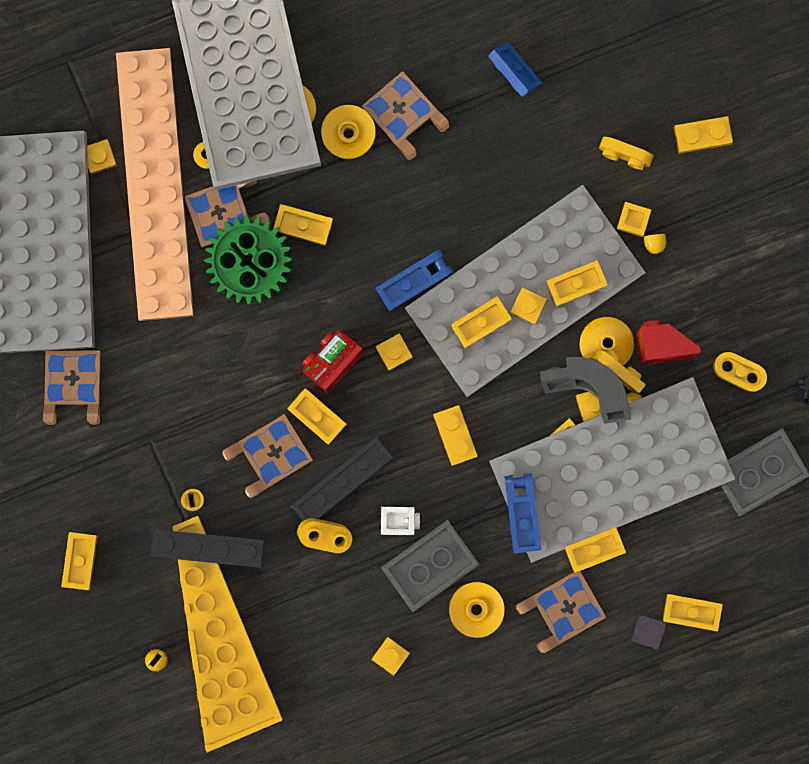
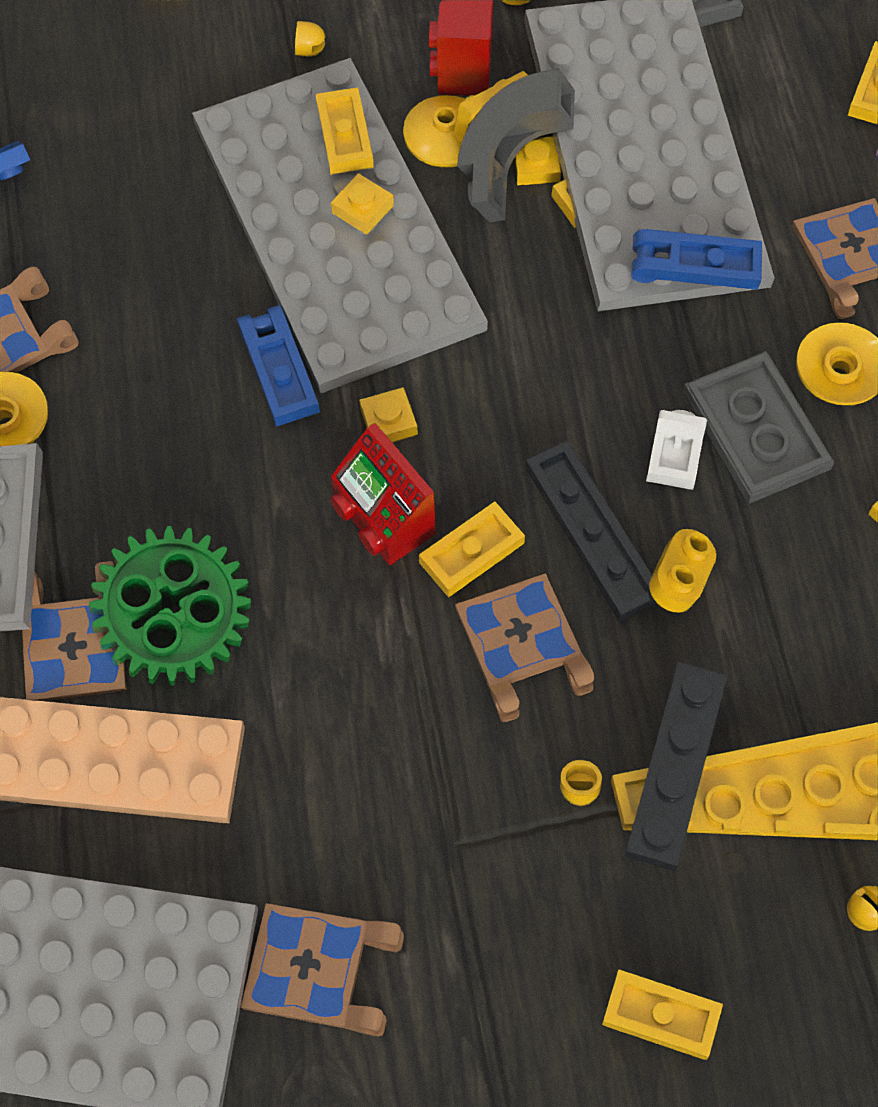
camera: 80 degrees left, 20 degrees down
yellow plate [273,204,333,246] -> none
yellow plate [433,405,478,466] -> none
yellow plate [451,296,512,349] -> none
yellow plate [565,527,626,573] -> none
yellow plate [599,137,654,170] -> none
yellow plate [617,202,651,237] -> none

